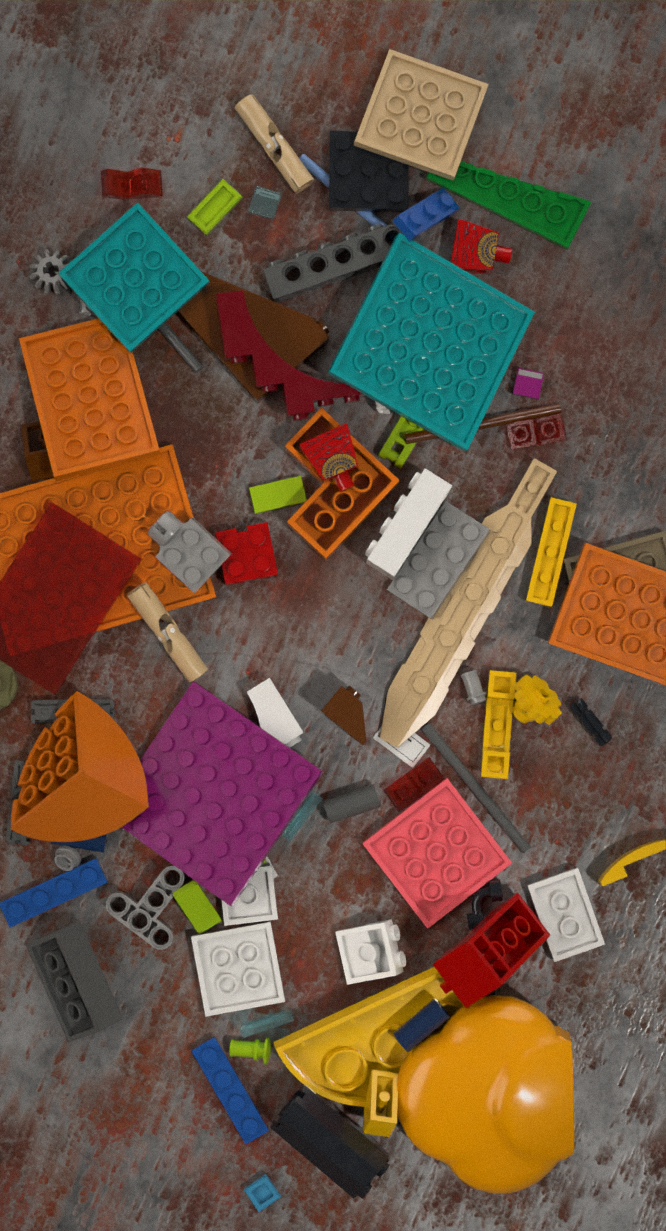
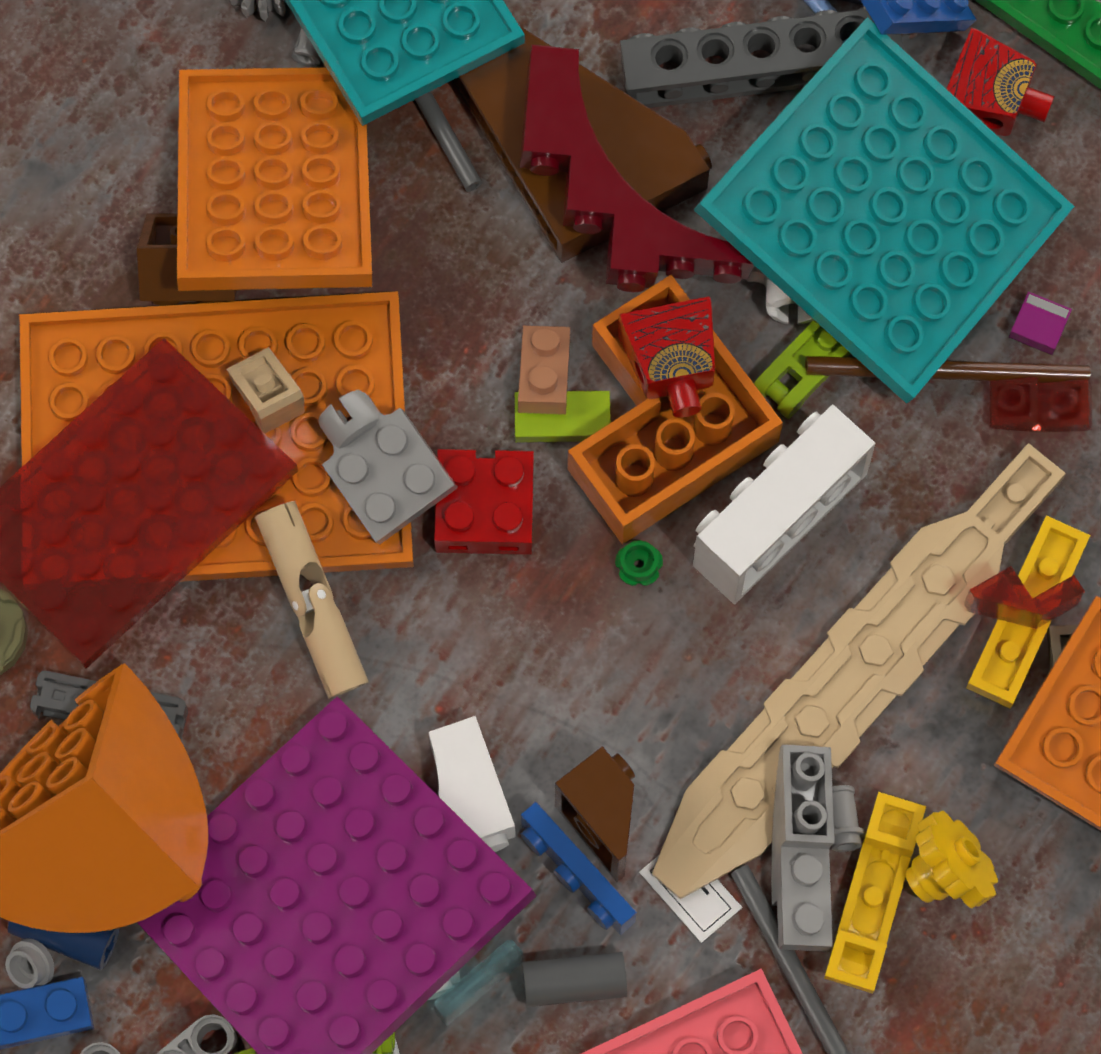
camera: 15 degrees right, 15 degrees down
clear red slope [383,757,445,812] -> none
light grey plate [387,501,491,619] -> none
black axle [570,698,612,746] -> none
none -> tan slope [227,347,305,434]
none -> nougat plate [518,326,570,414]
none -> blue plate [520,802,637,935]
none -> green plate [615,540,663,586]
none -> light grey slope [771,745,835,952]
none -> clear red slope [964,566,1085,629]

